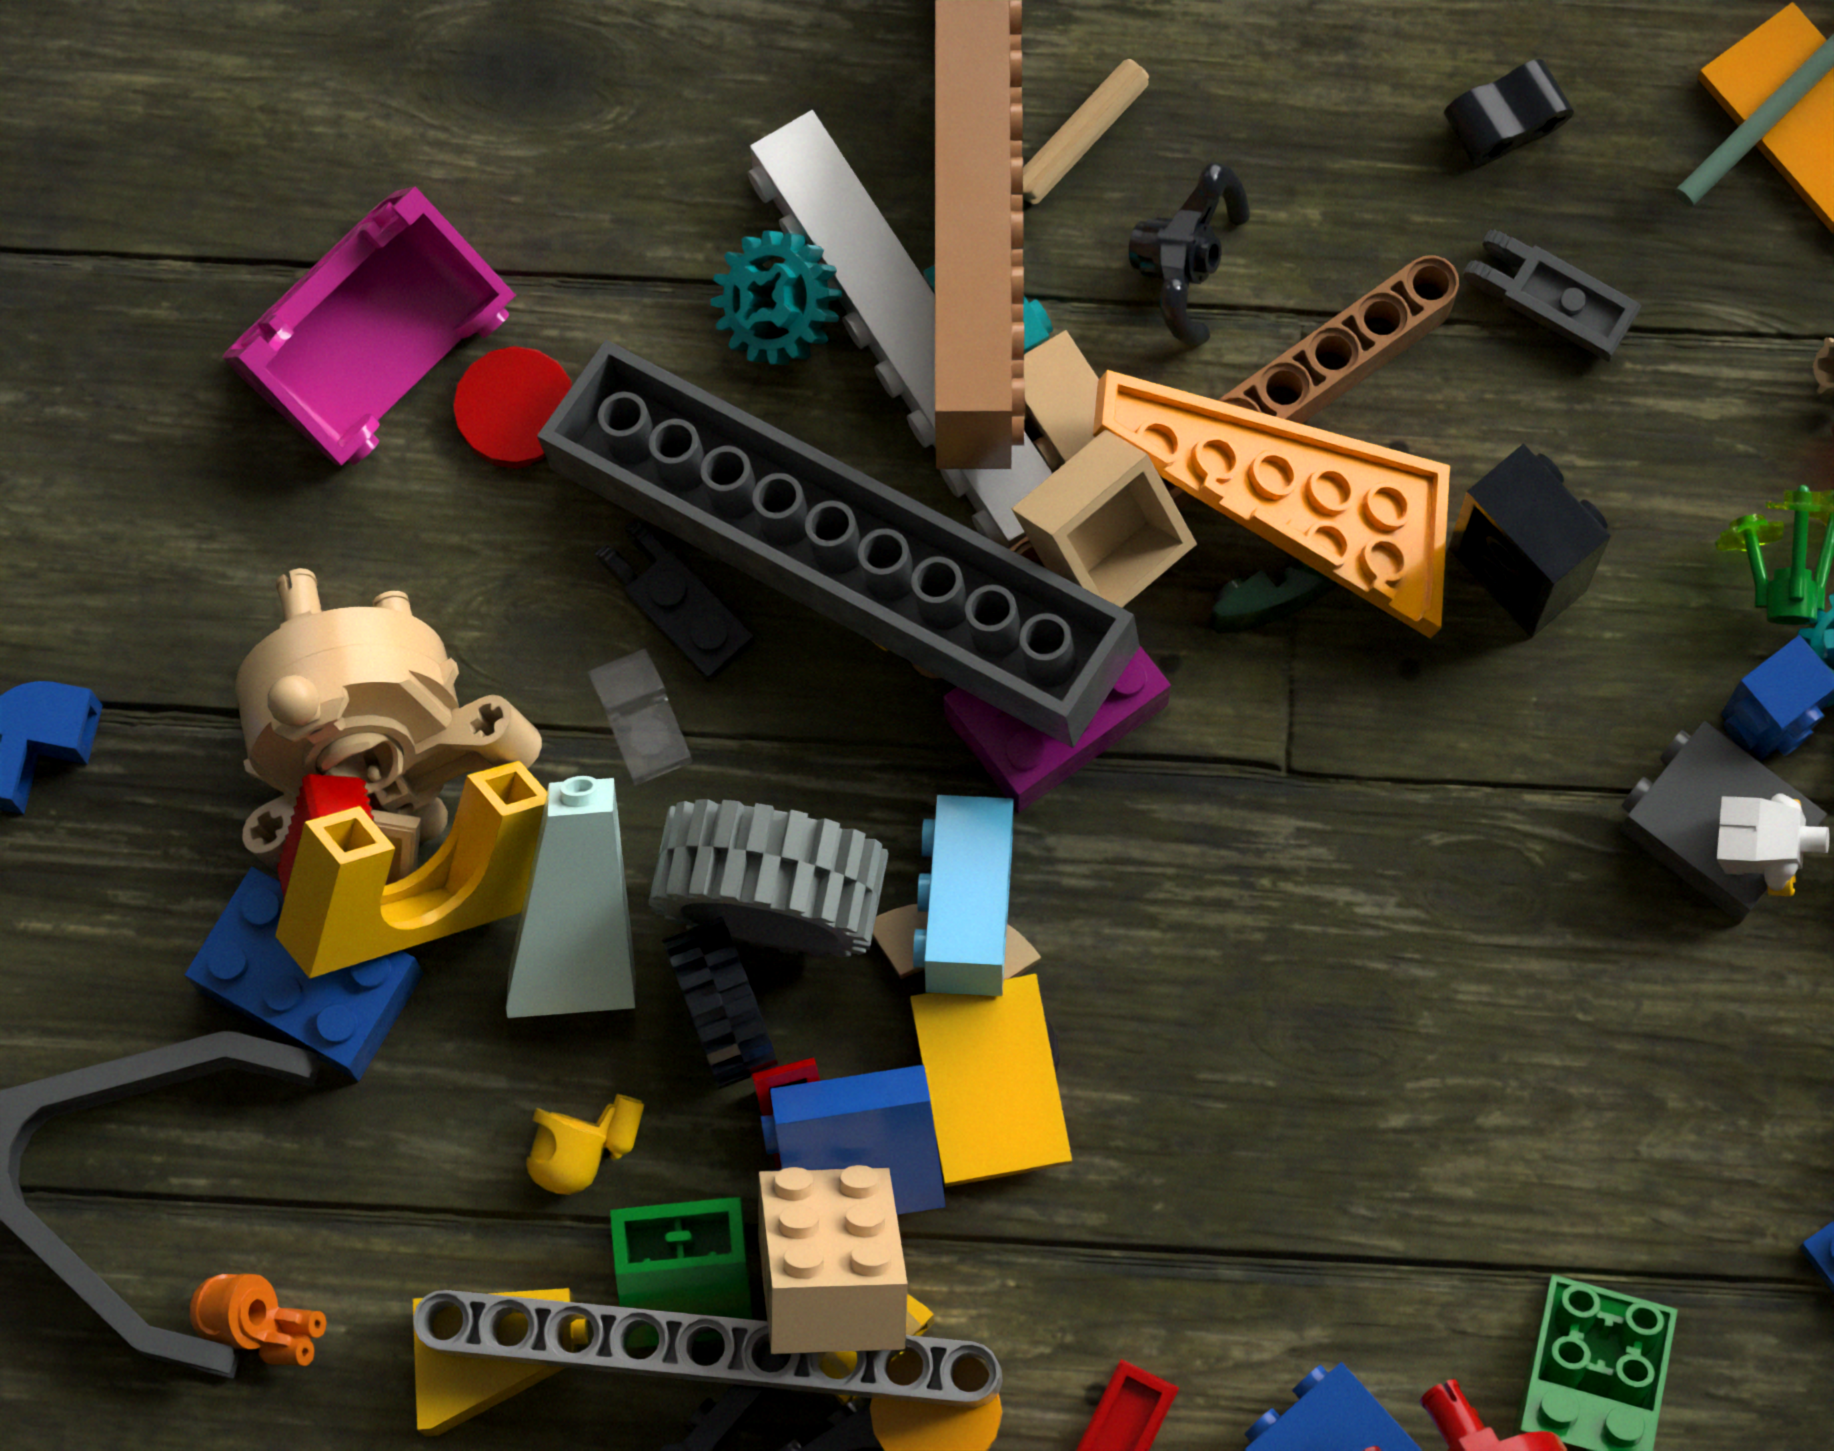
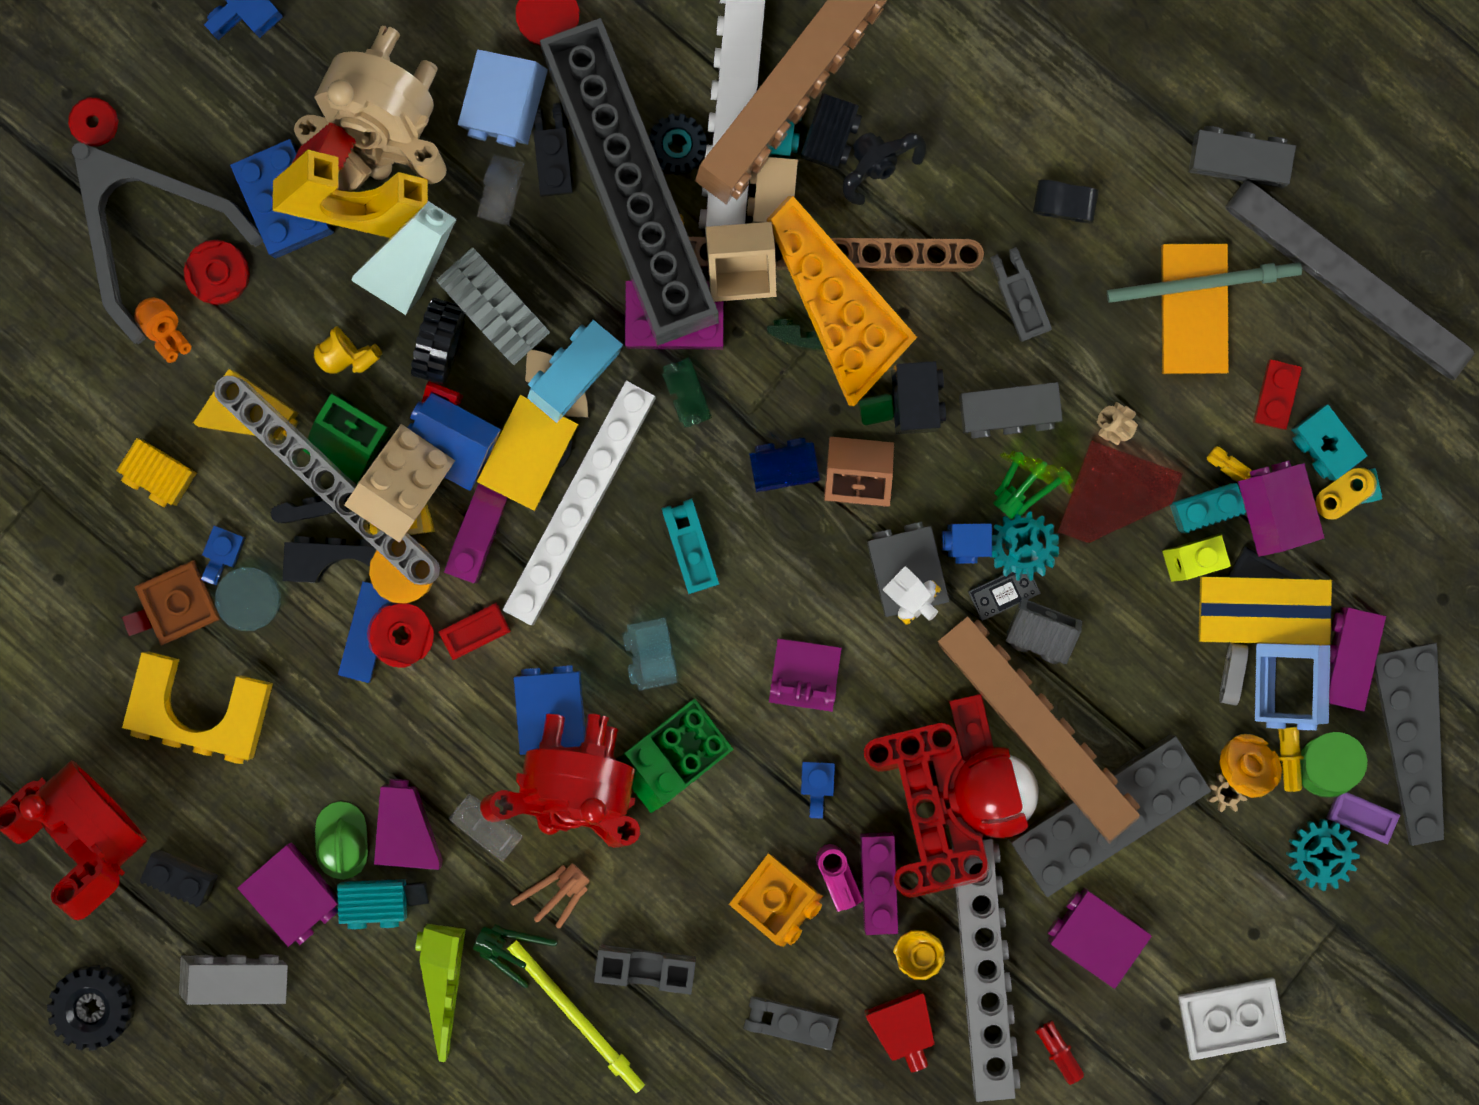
camera: 30 degrees right, 15 degrees up
teal gear [711,230,842,365] -> none
tan axle [1022,59,1149,204] -> none
none -> red tile [183,240,250,305]
none -> magenta slope [444,483,508,584]
none -> light blue brick [458,50,548,147]
none -> white brick [503,381,656,626]
none -> clear light blue brick [622,617,679,691]
none -> black bush [649,114,707,175]
none -> clear green hinge [661,357,712,428]
none -> teal plate [661,498,719,594]
none -> clear blue brick [749,438,820,493]
none -> magenta hinge [769,639,842,712]
none -> black brick [800,93,862,171]
none -> nougat slope [824,437,894,507]
none -> dark green slope [858,394,894,425]
none -> dark grey brick [959,382,1063,439]

